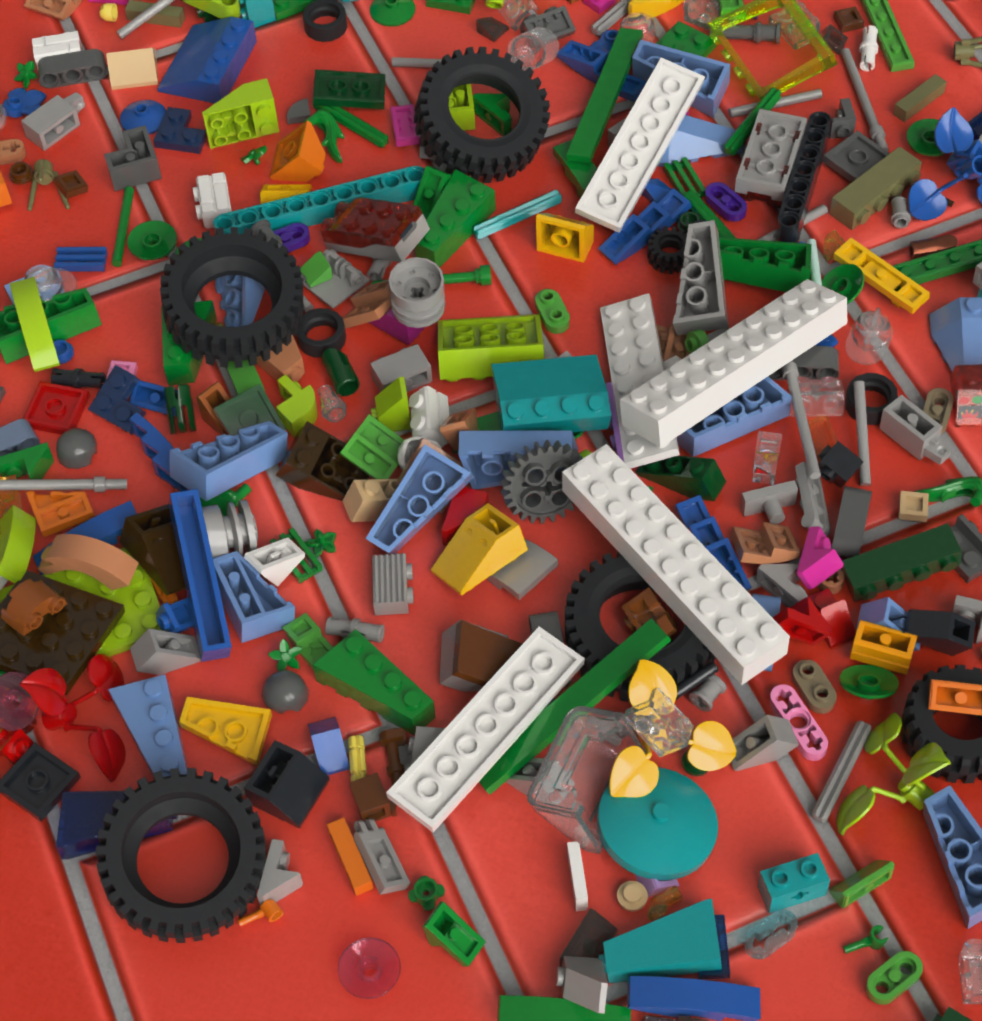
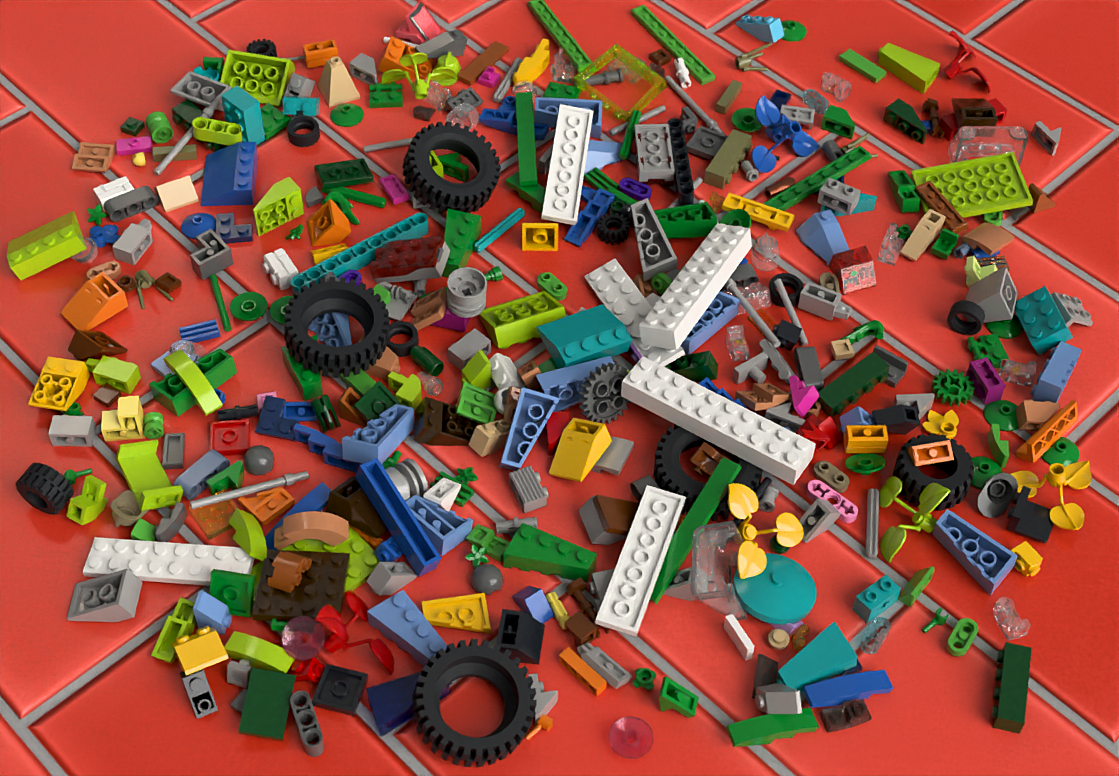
camera: 25 degrees left, 5 degrees down
green slope [411,166,451,219] -> none
clear bracket [623,687,694,757] -> none

